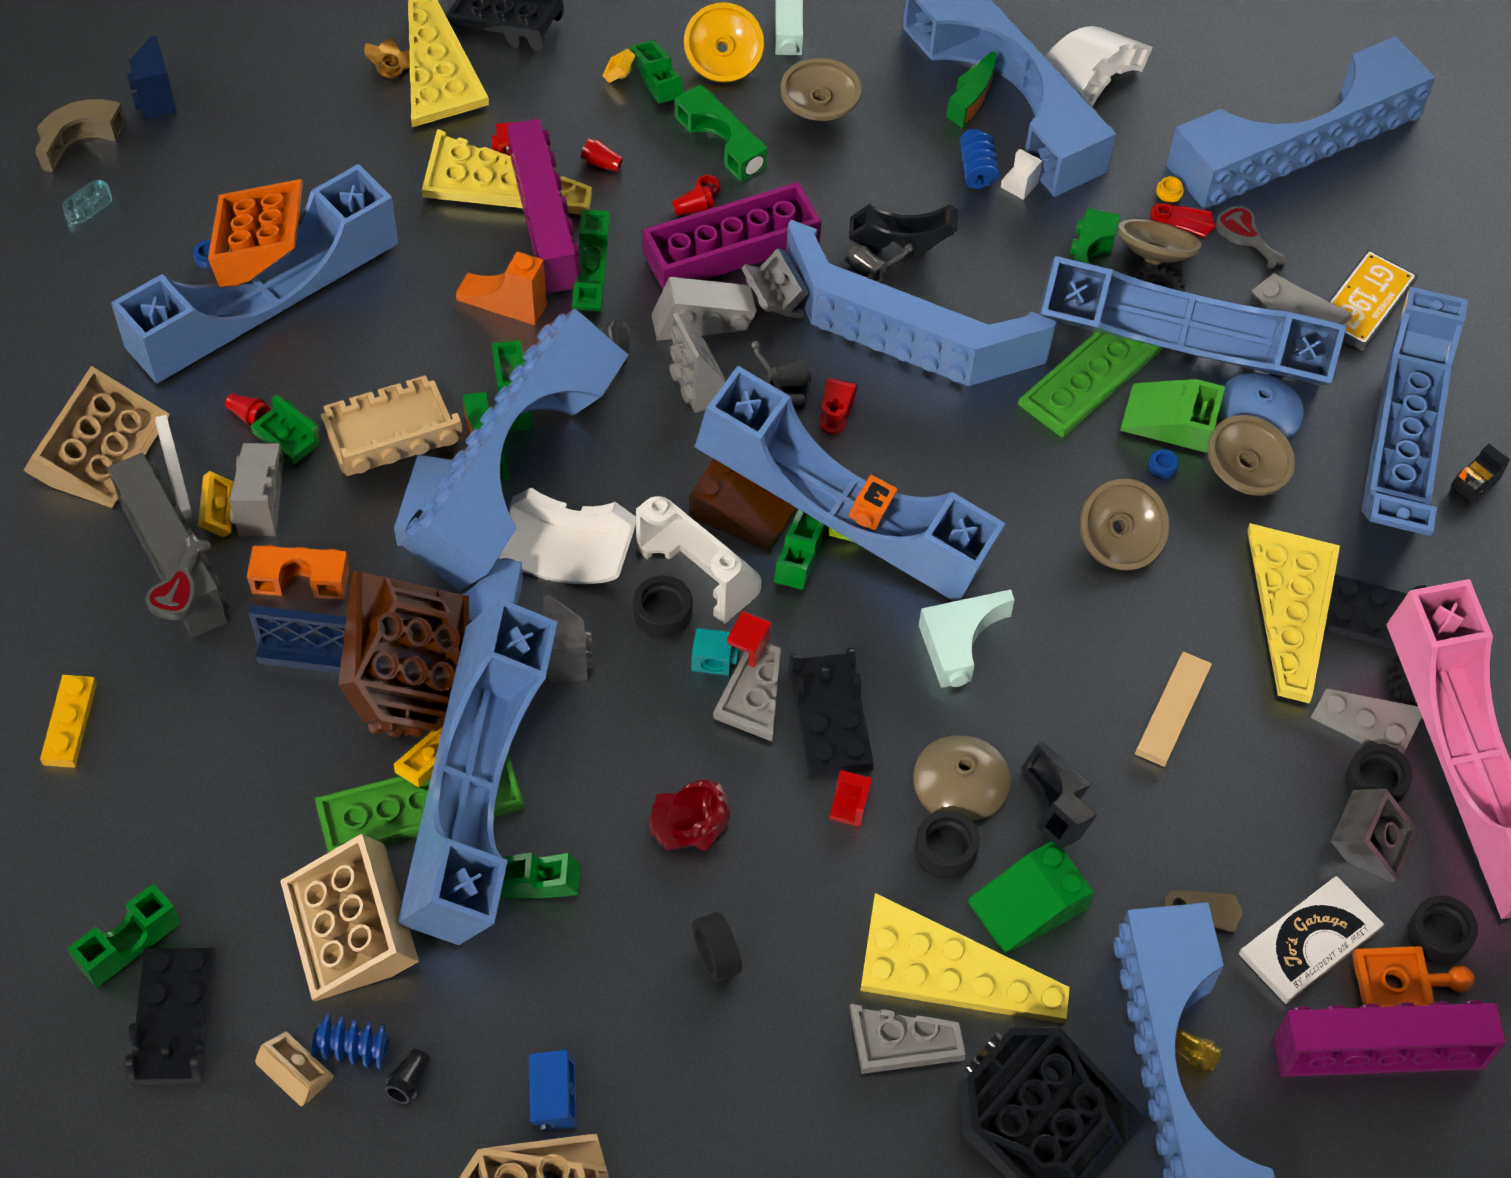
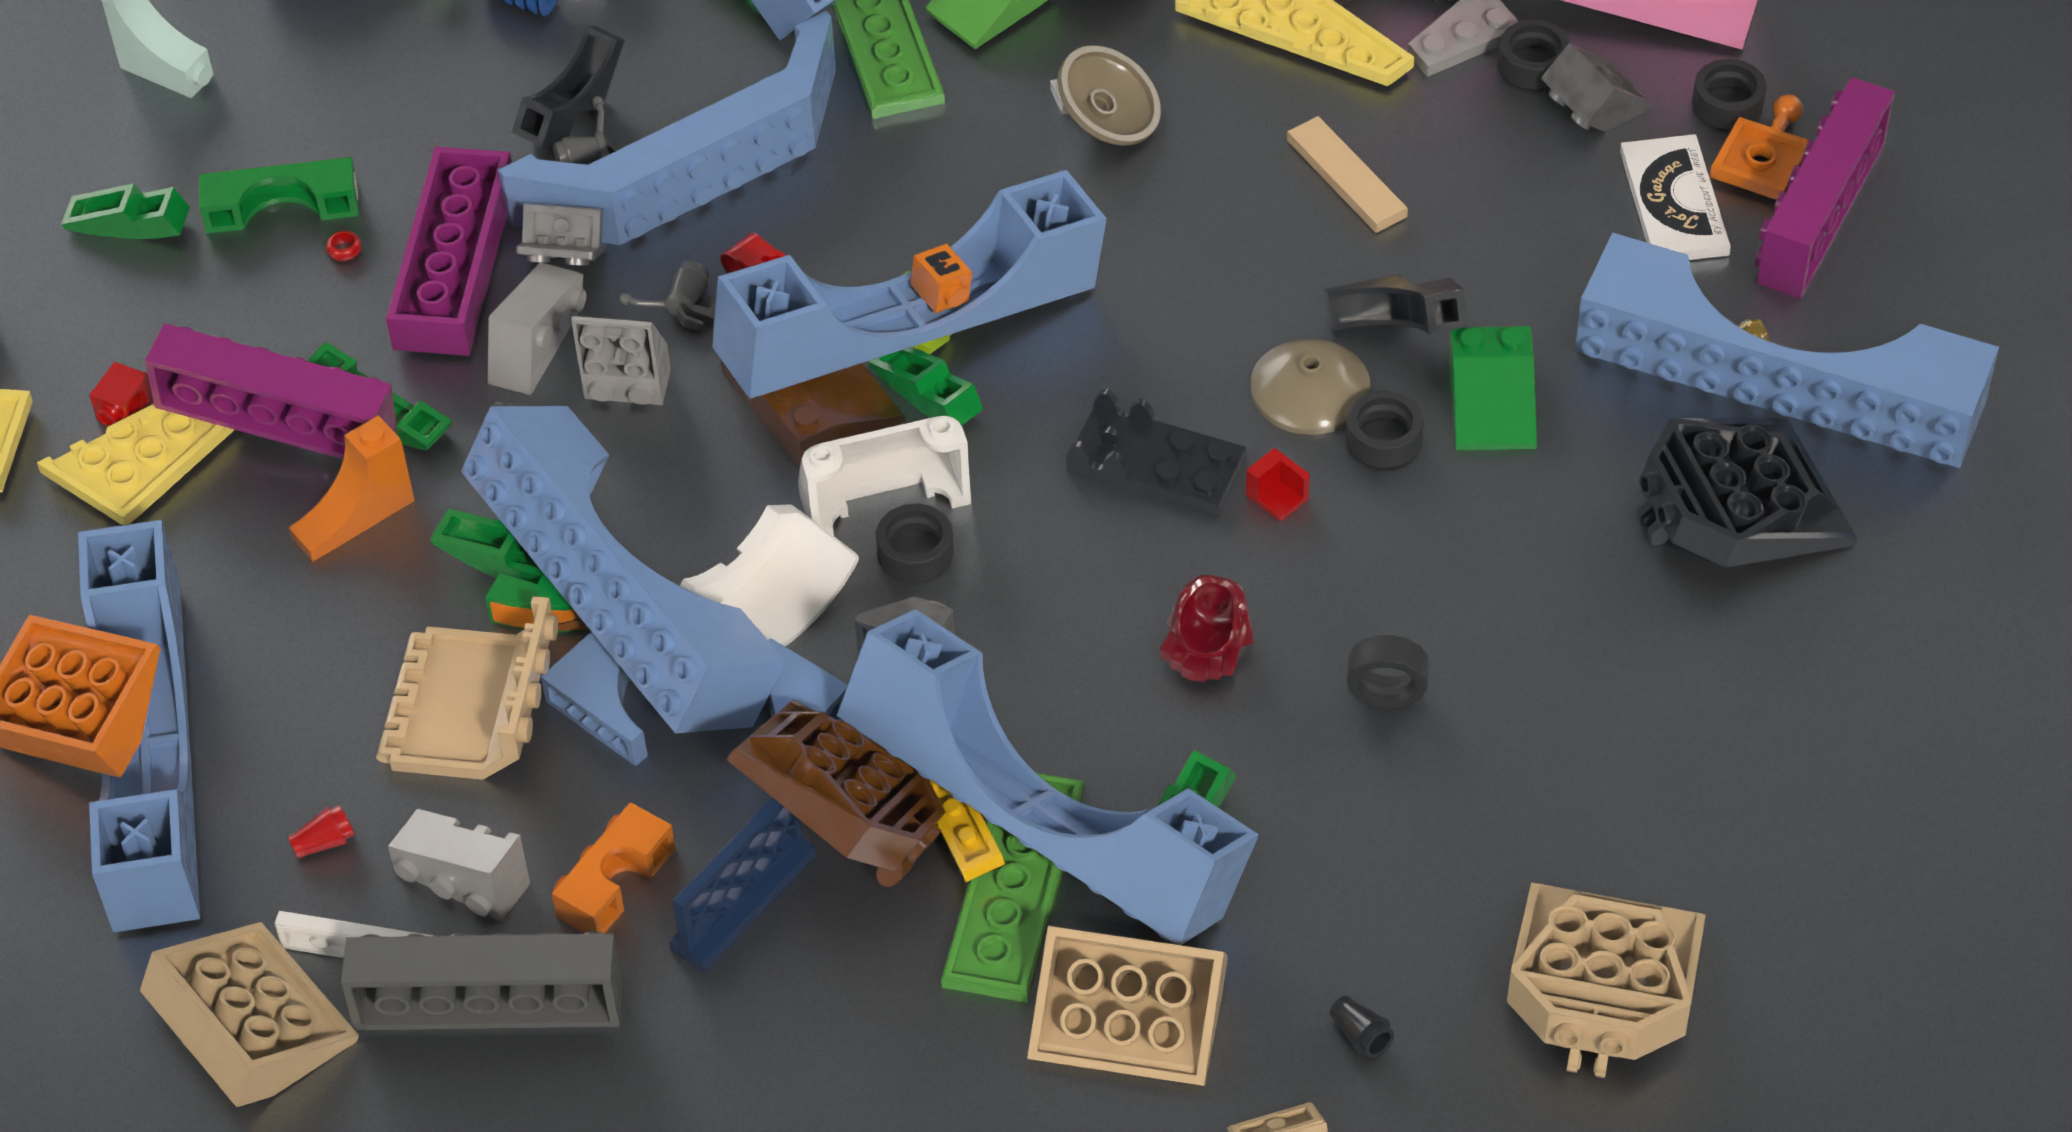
camera: 55 degrees left, 5 degrees down
dark grey piece [145,534,211,620] -> none
blue tile [193,240,211,268] -> none
yellow plate [198,471,234,538] -> none
green bracket [251,395,320,465] -> none
blue piece [310,1013,389,1070] -> none
blue hinge [529,1049,577,1131] -> none
red cone [580,138,623,172] -> none
yellow plate [602,48,635,83] -> none
red cone [672,185,715,216] -> none
yellow dish [684,2,764,83] -> none
teal brick [691,628,739,676] -> none
light grey wing [713,644,781,741] -> none
red panel [727,611,771,668] -> none
dark tan dish [780,58,862,121] -> none
light grey wing [849,1004,966,1074] -> none
light yellow wing [860,893,1070,1024] -> none
light aqua arch [919,589,1015,688] -> none
blue tile [1148,449,1179,479] -> none
dark tan piece [1164,890,1243,933] -> none

